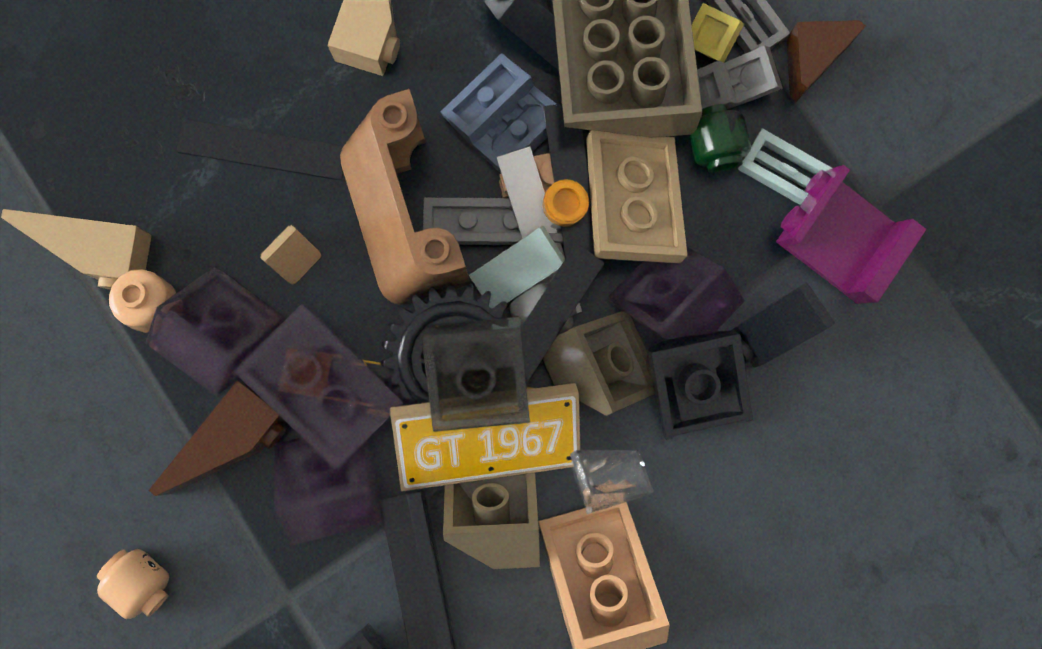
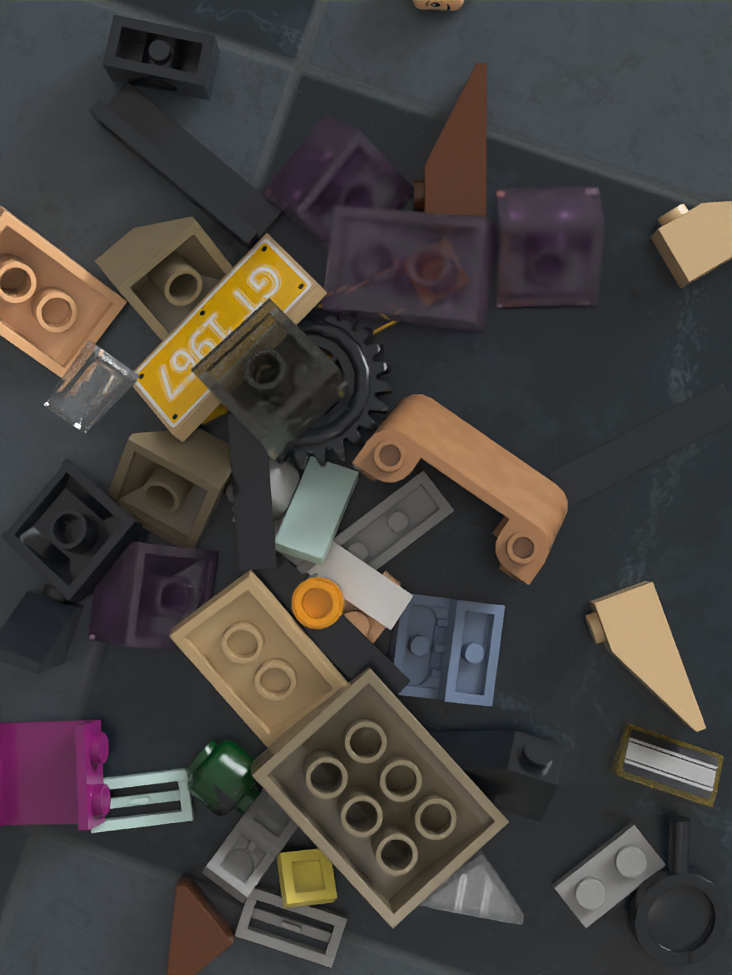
camera: 145 degrees right, 5 degrees up
light nougat head [109,269,178,333] -> none
tan slope [260,225,321,285] -> none

